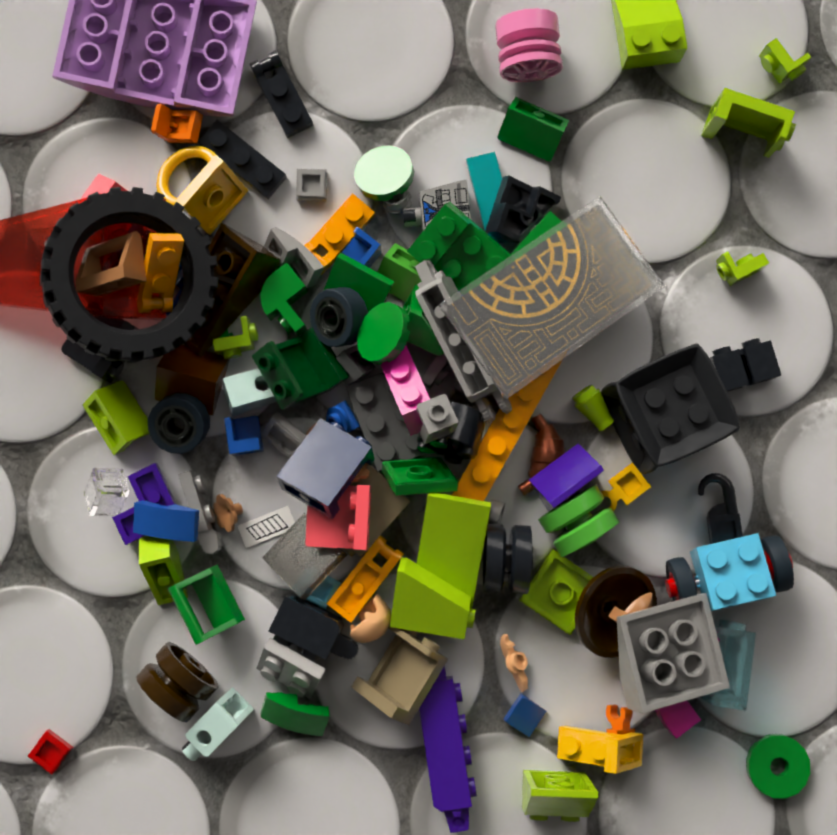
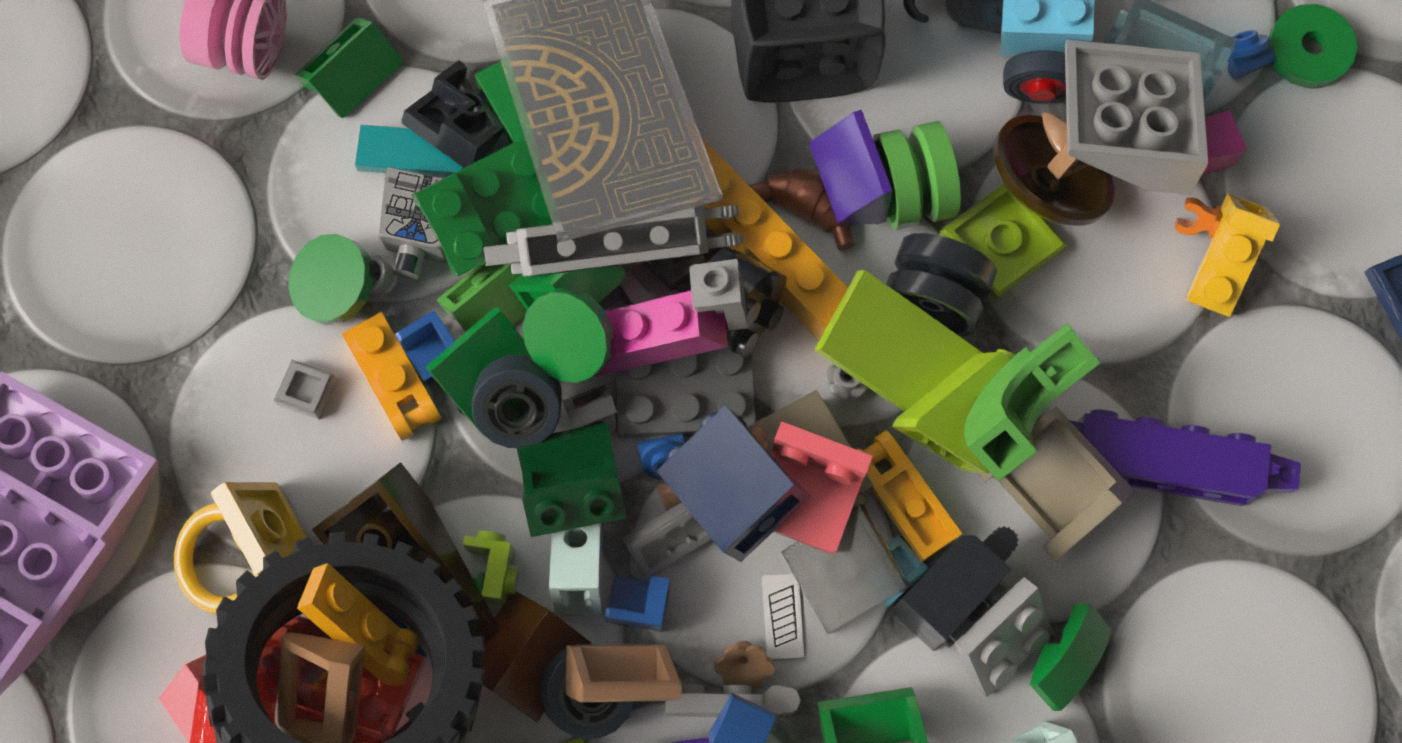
camera: 75 degrees left, 10 degrees down
orange bracket [151,104,203,144] -> none
black plate [198,120,287,200] -> none
black plate [249,50,314,139] -> none
green brick [260,262,308,337] -> none
light grey slope [264,227,324,288] -> none
light nougat hair [350,594,391,643] -> none
green tile [382,457,458,496] -> none
light nougat piece [500,634,528,692] -> none
blue slope [503,693,547,737] -> none
lime slope [522,770,598,822] -> none
lime cone [572,384,614,431] -> none
yellow plate [601,462,652,511] -> none
none -> medium nougat tile [566,644,682,703]
none -> bright green arch [964,323,1100,481]
none -> blue plate [1224,30,1275,80]

